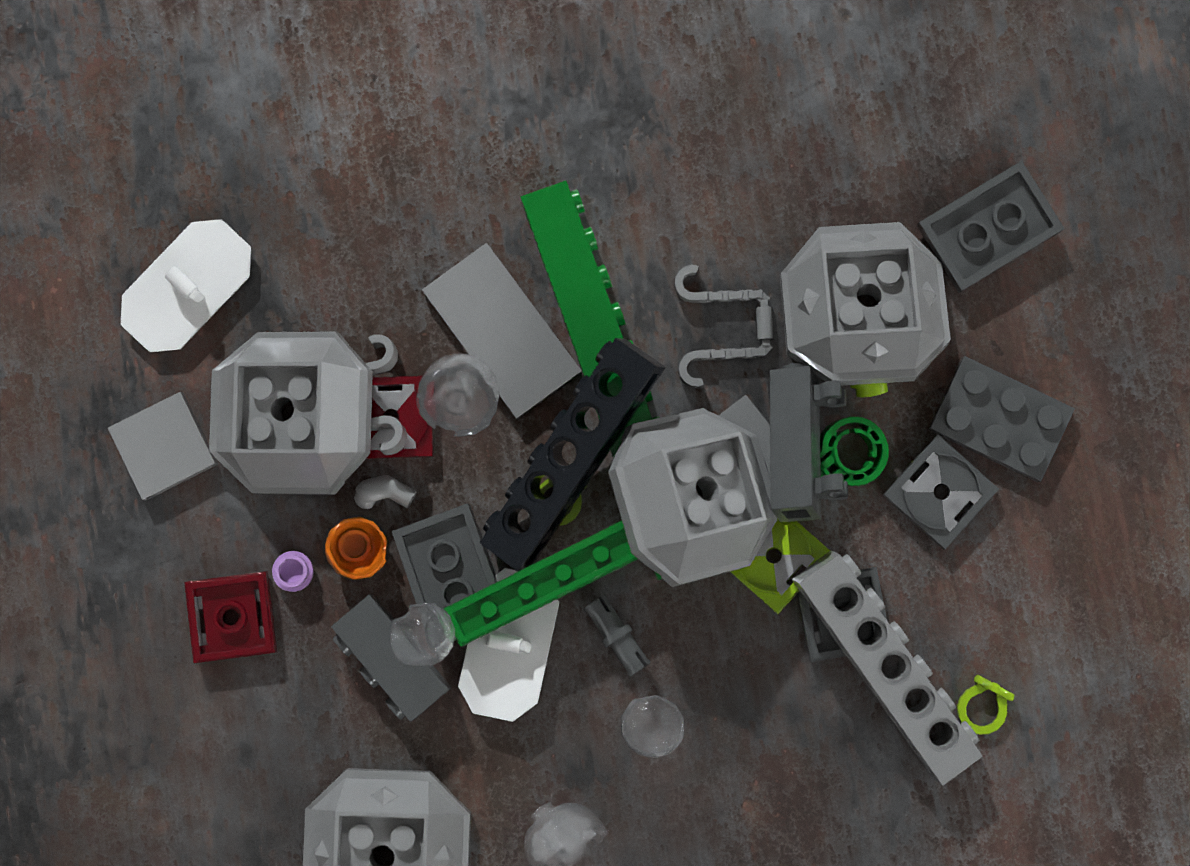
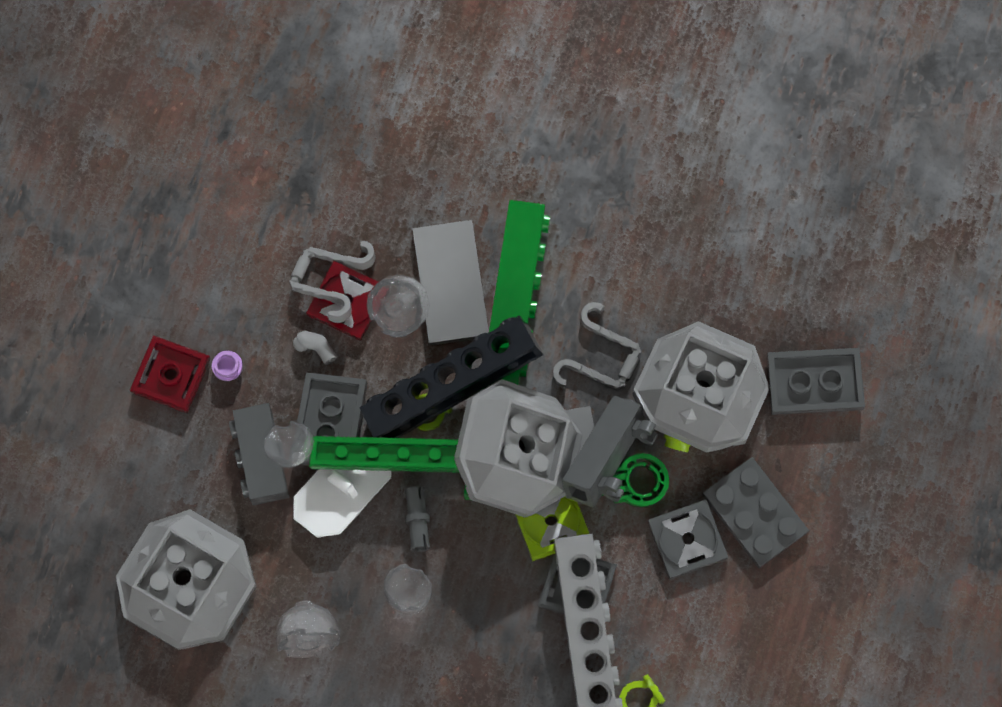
camera: 25 degrees right, 10 degrees down
light grey tile [108,392,218,501] -> none
white shield [121,219,251,352] -> none
light grey piece [209,331,373,495] -> none
orange hair [325,516,387,580] -> none

